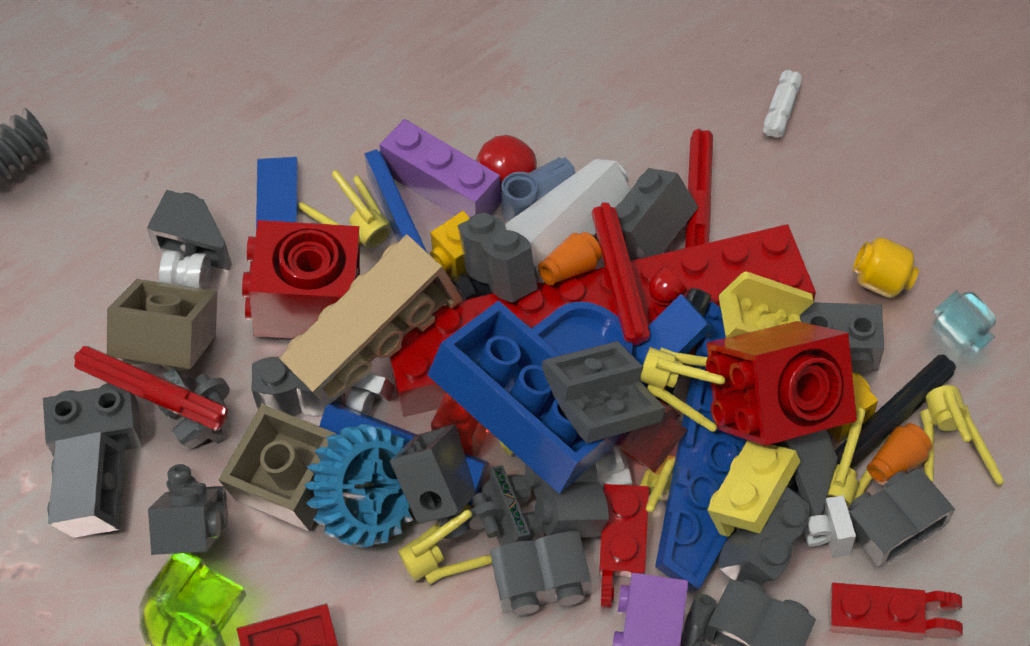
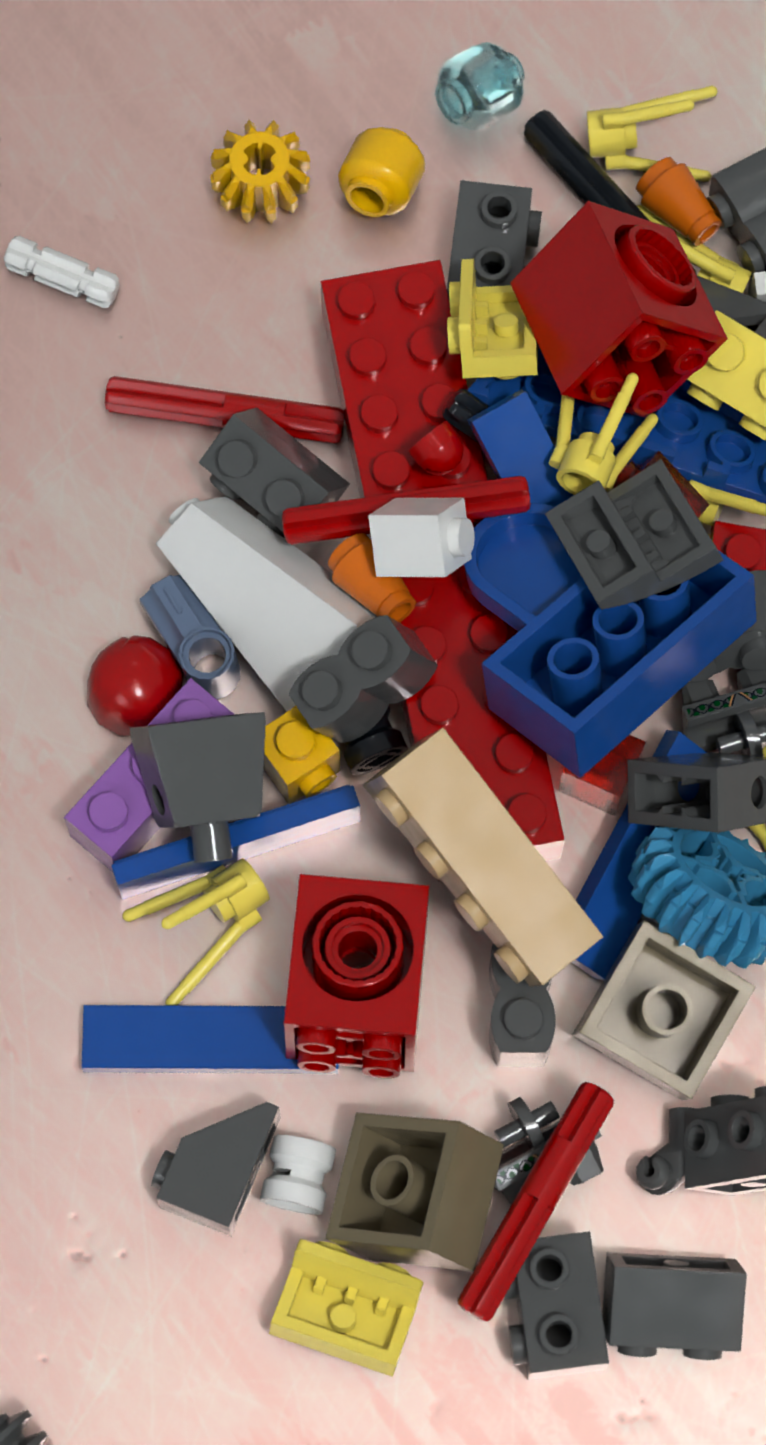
camera: 90 degrees left, 15 degrees up
none -> dark grey torso [130,712,266,863]
none -> yellow gear [210,119,311,224]
none -> light yellow bracket [268,1239,423,1377]
none -> white brick [368,498,475,577]

